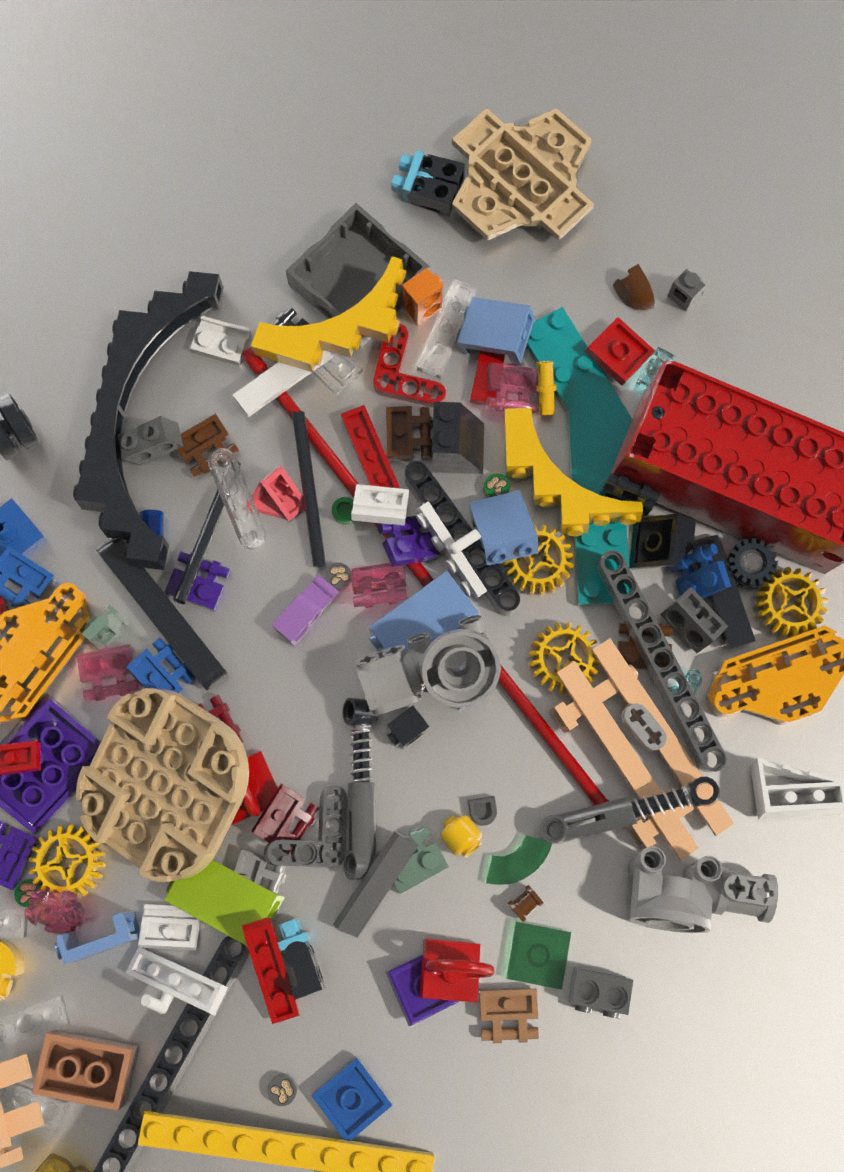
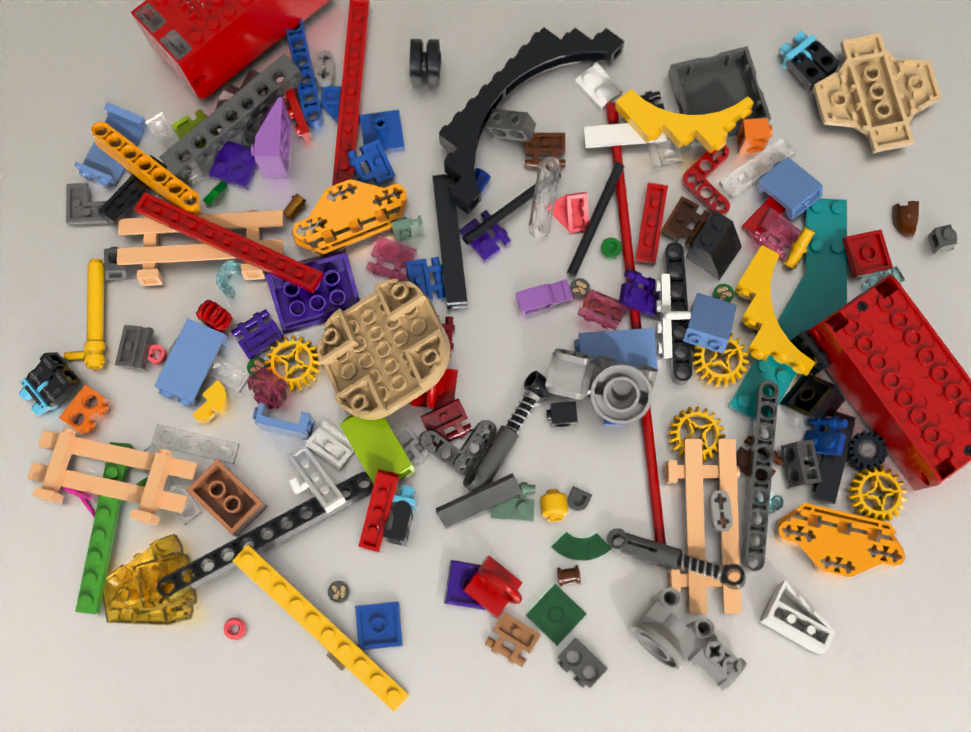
camera: 35 degrees right, 0 degrees up
white plate [351,484,409,526] -> none

